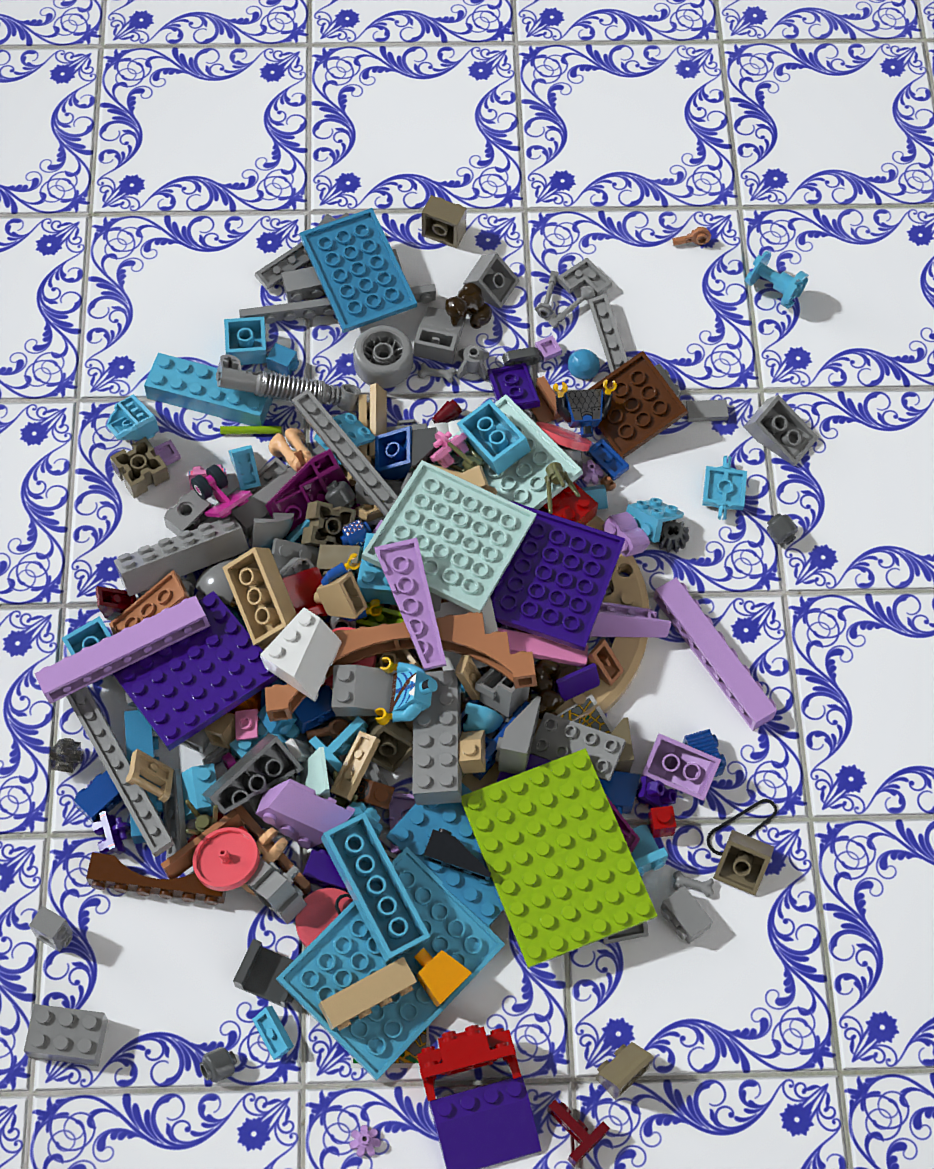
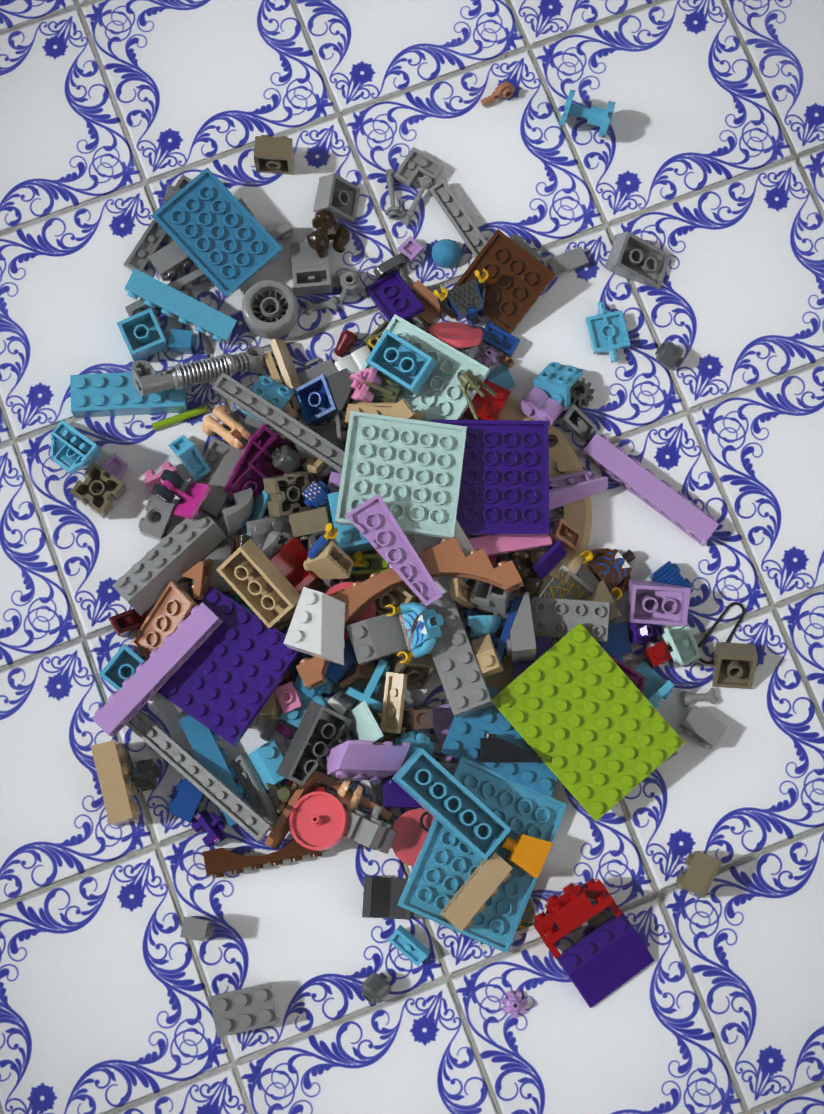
camera: 20 degrees left, 15 degrees up
tan plate [126,749,174,803] -> none
dark red bracket [547,1100,610,1167] -> none
none -> tan brick [91,740,141,826]
none -> medium azure brick [124,268,237,343]
none -> nougat slope [182,558,213,600]
none -> dark grey slope [562,404,597,442]
none -> torso [579,548,636,602]
none -> light aqua bracket [662,622,703,666]

